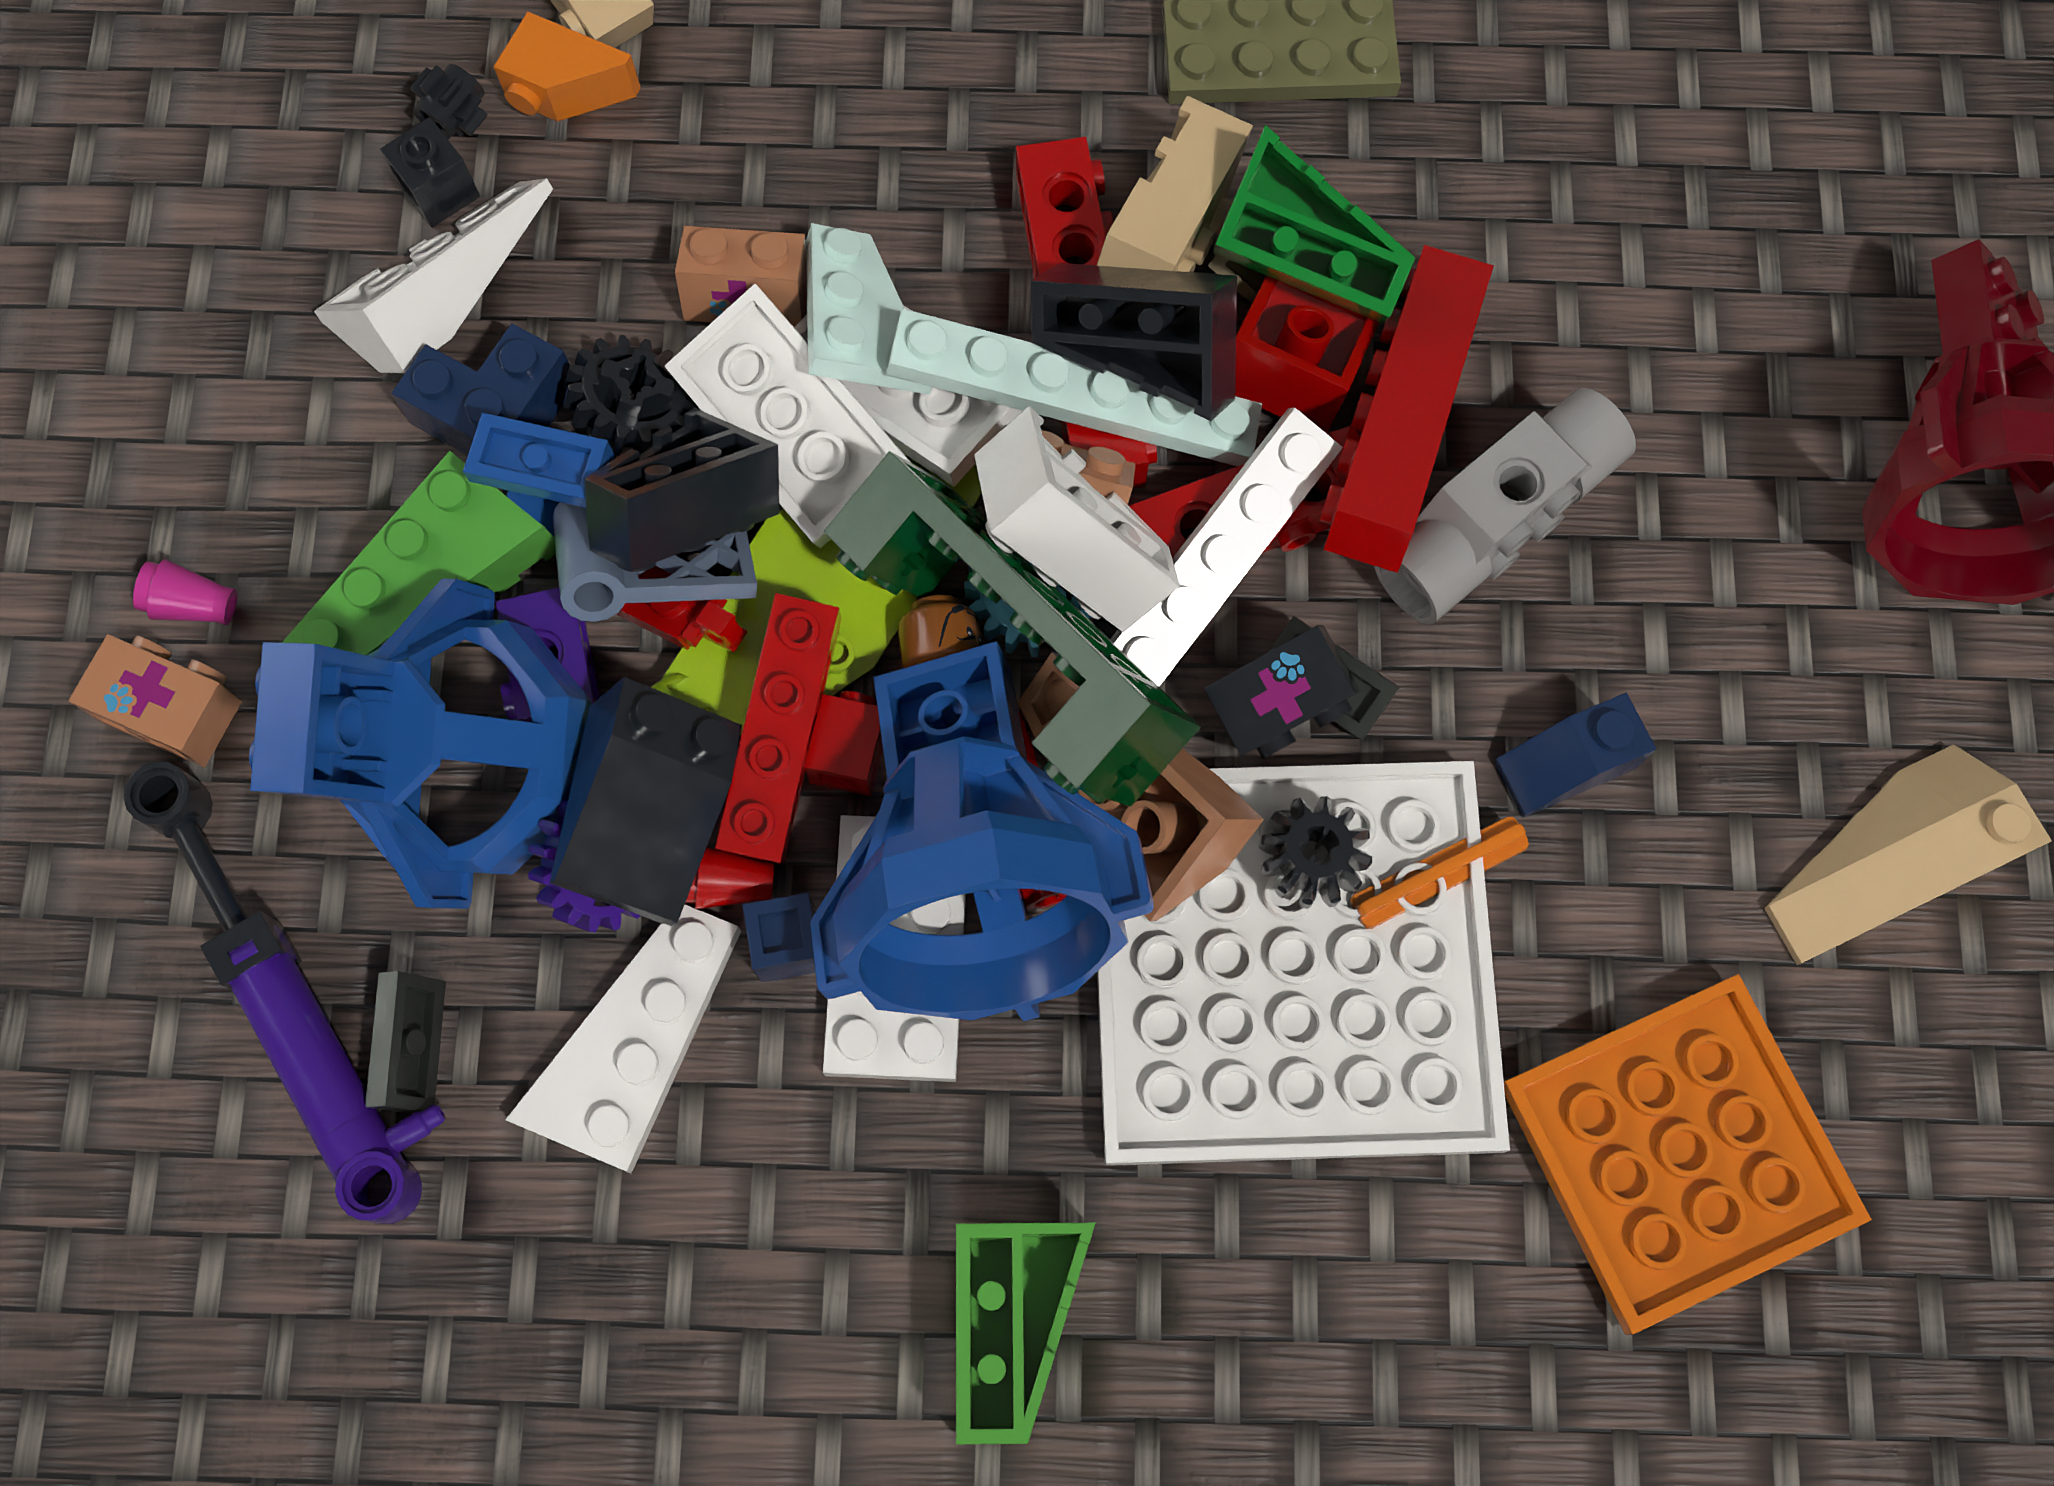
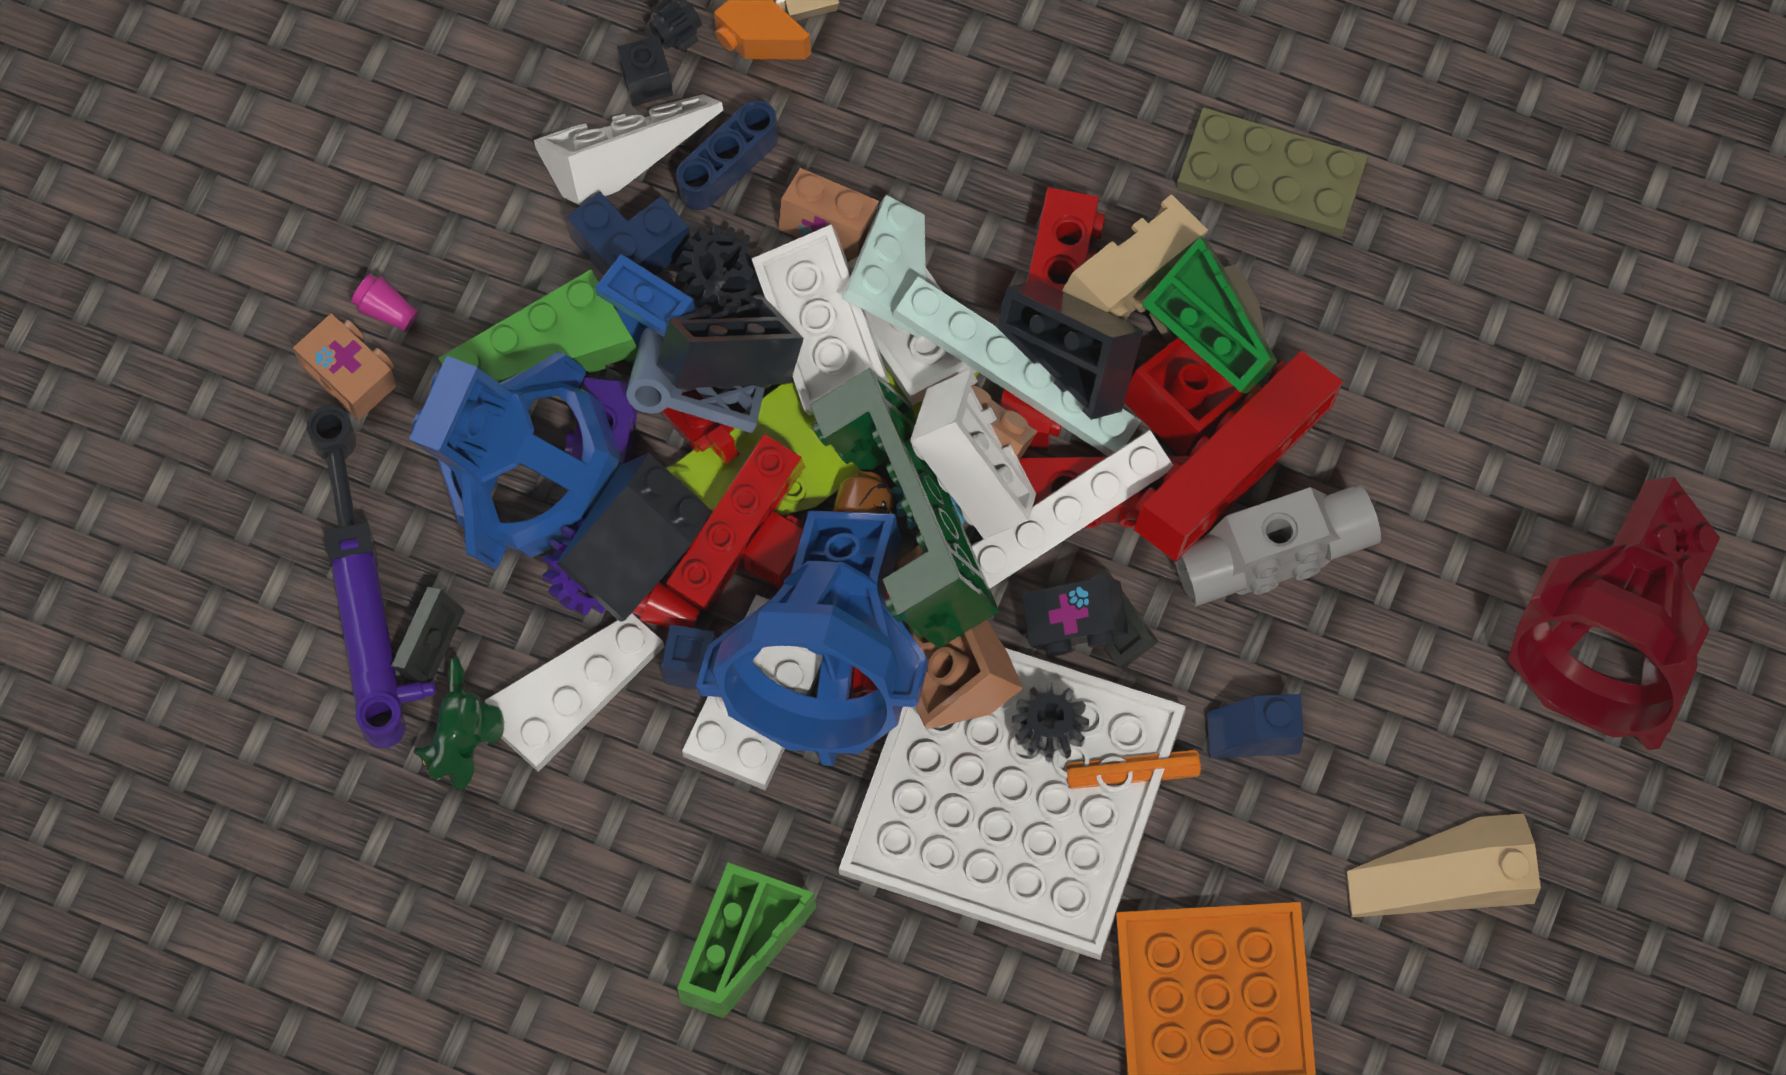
camera: 25 degrees right, 5 degrees down
none -> dark green animal [413,657,505,790]
none -> dark blue beam [676,100,779,210]

